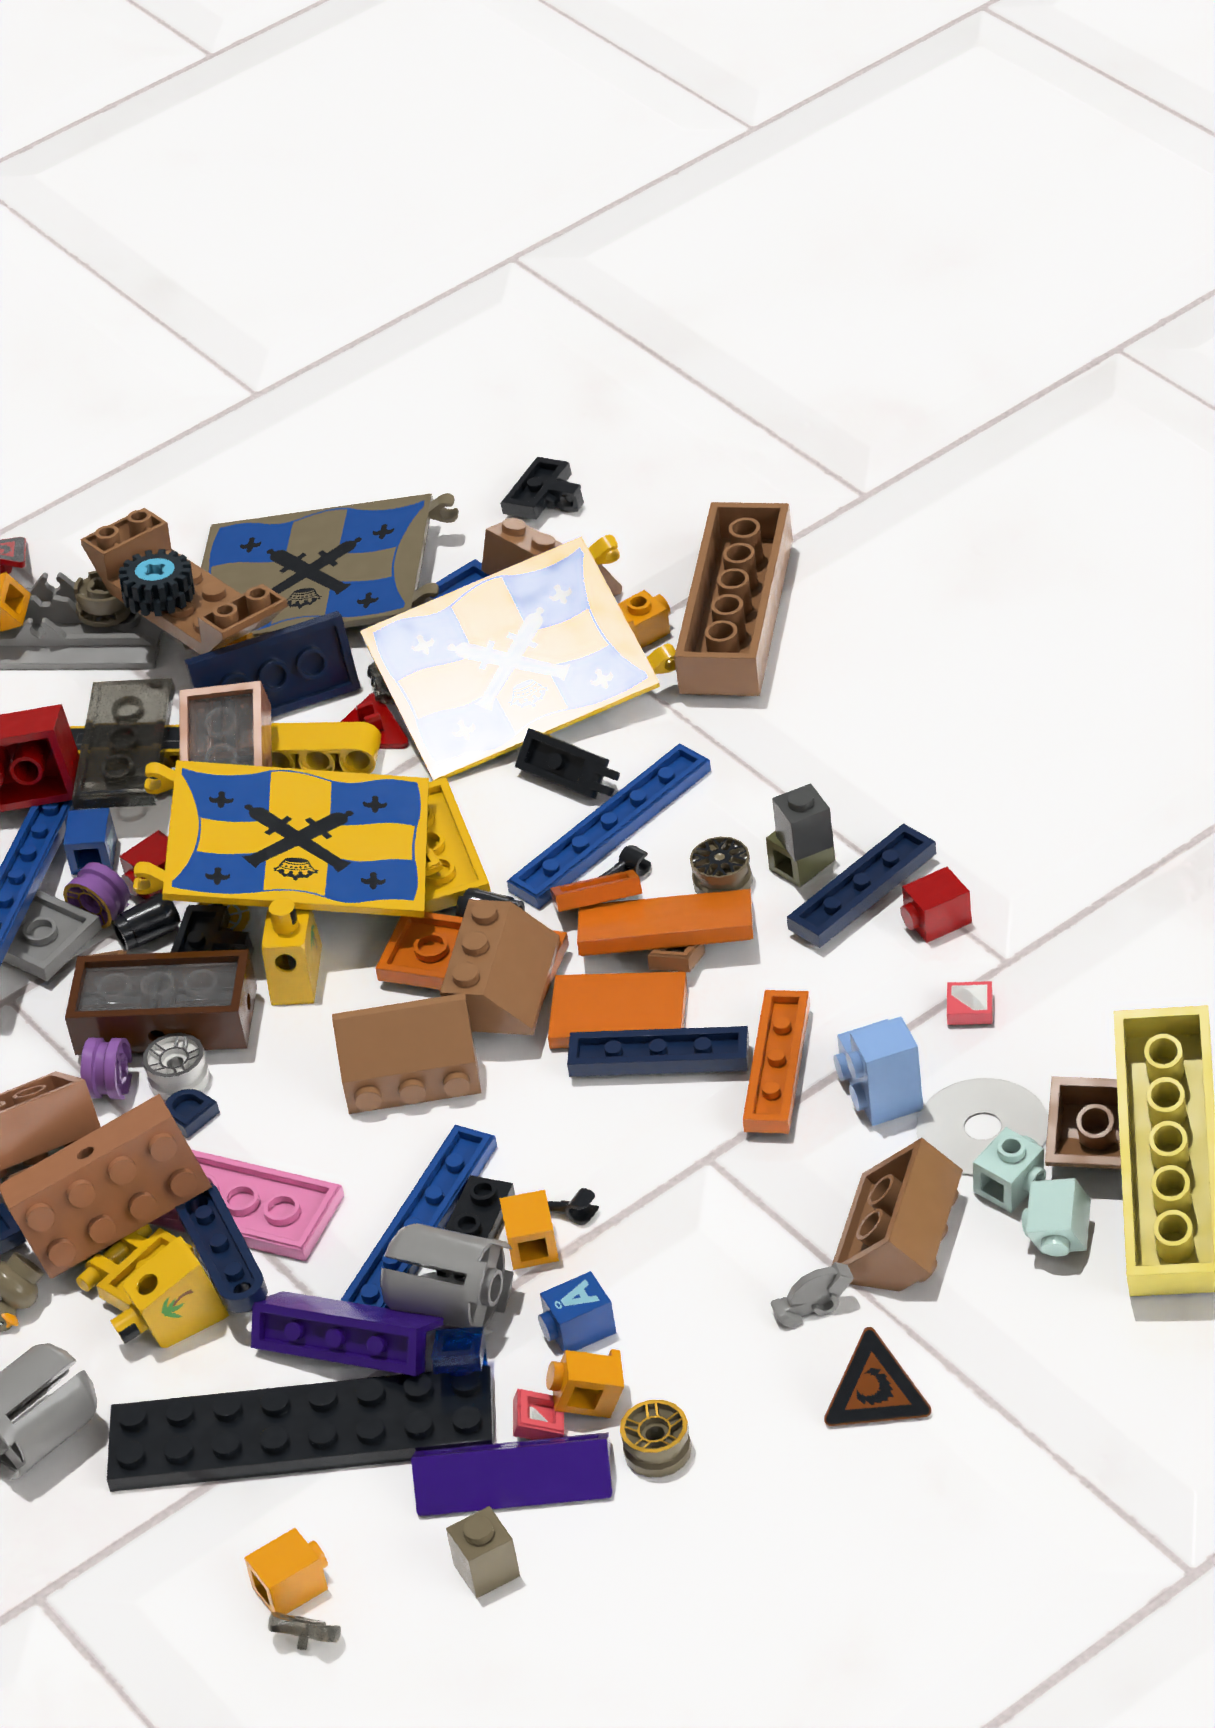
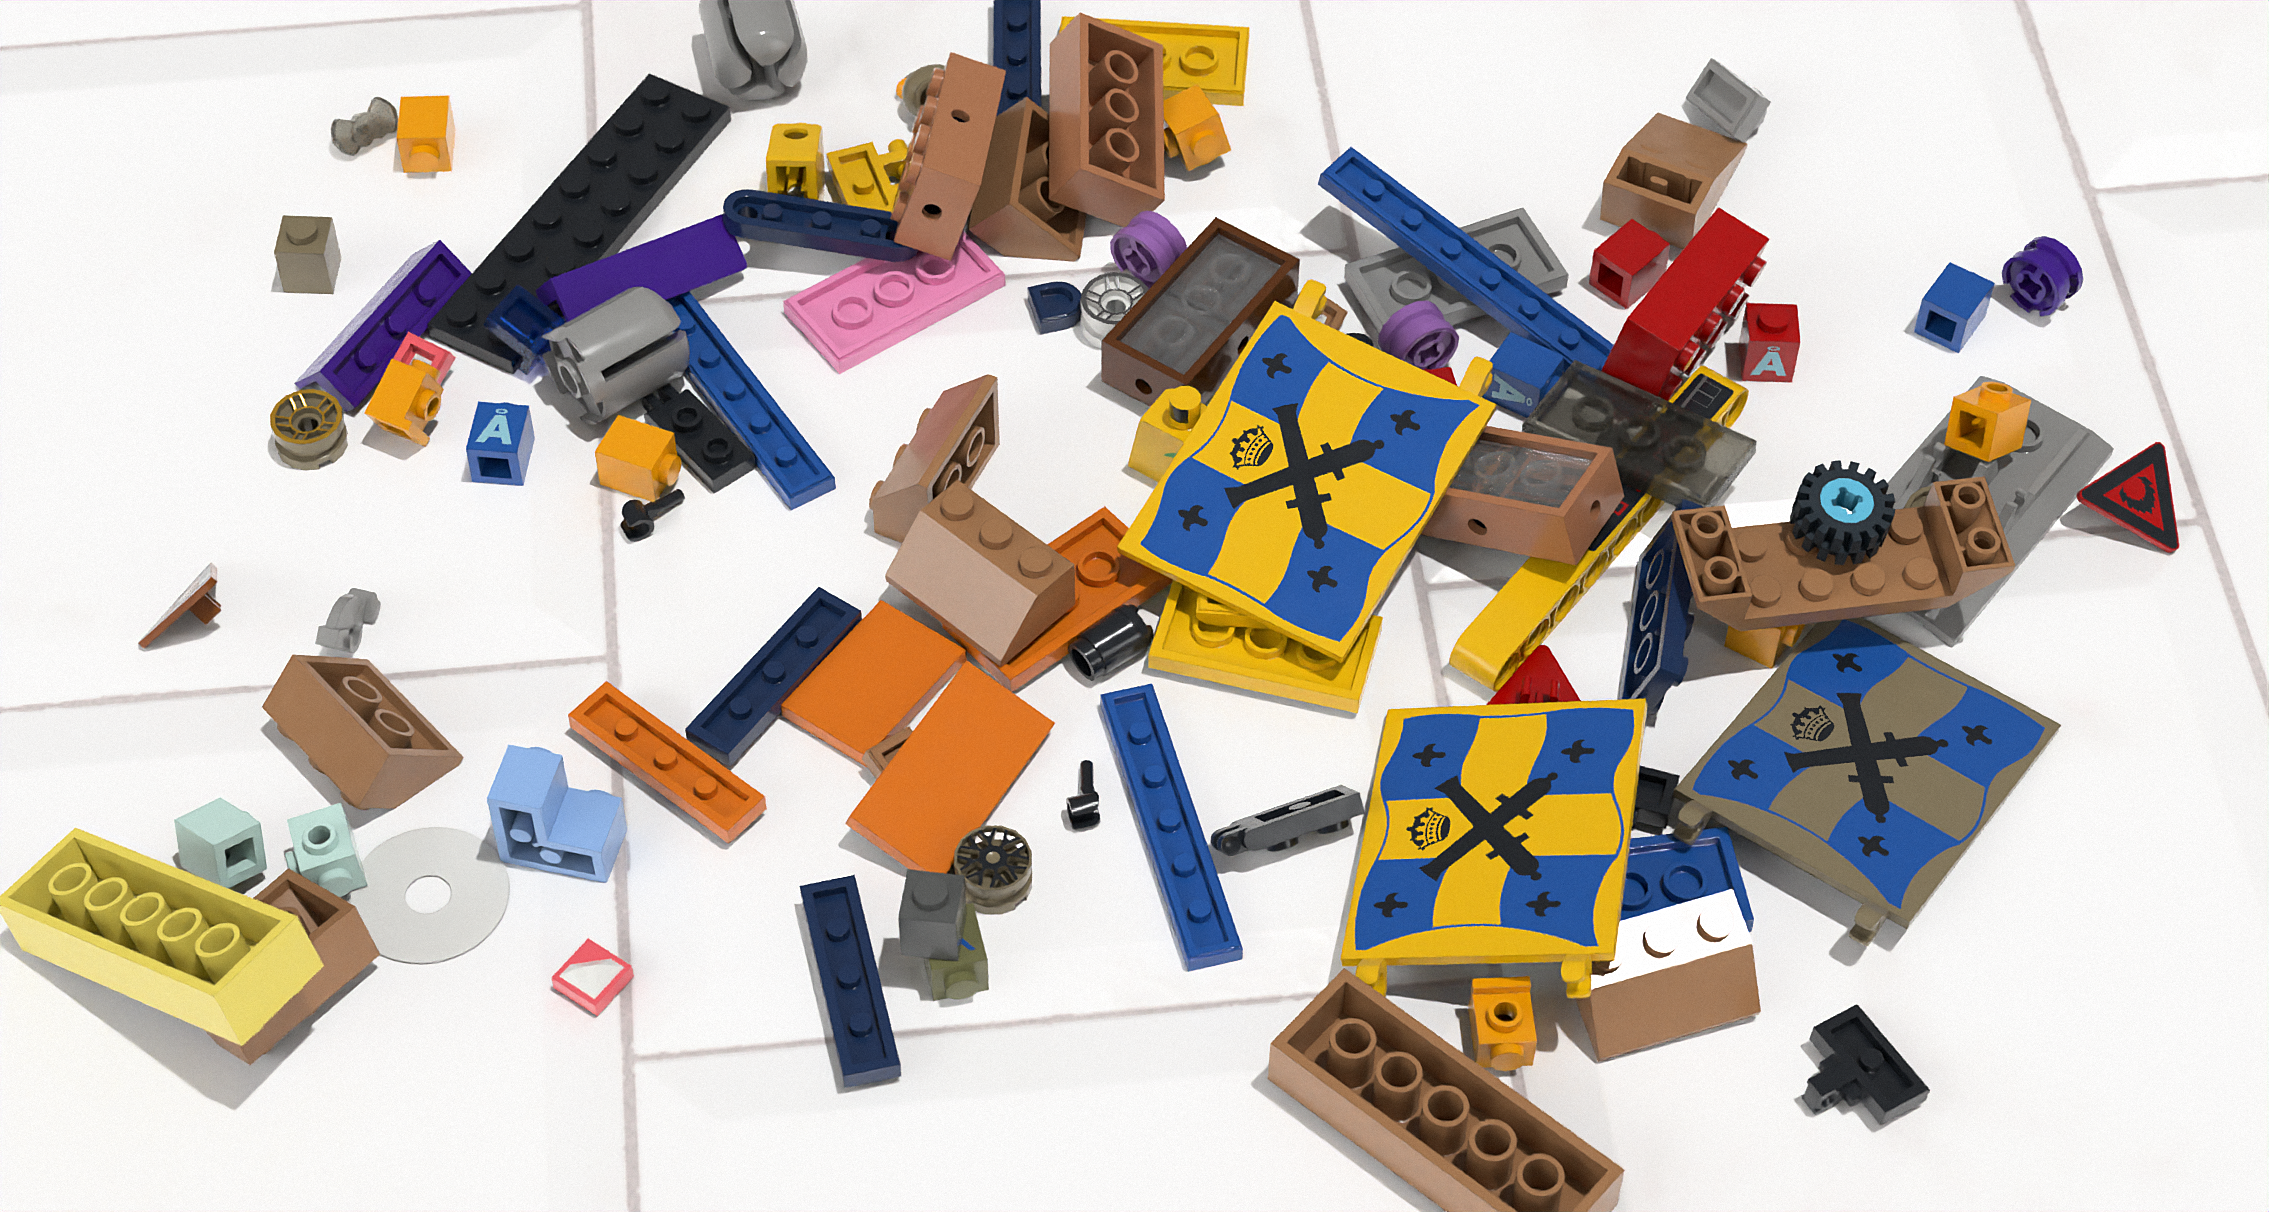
camera: 115 degrees right, 10 degrees up
orange tile [550,870,643,912] -> none
red brick [900,866,972,943] -> none

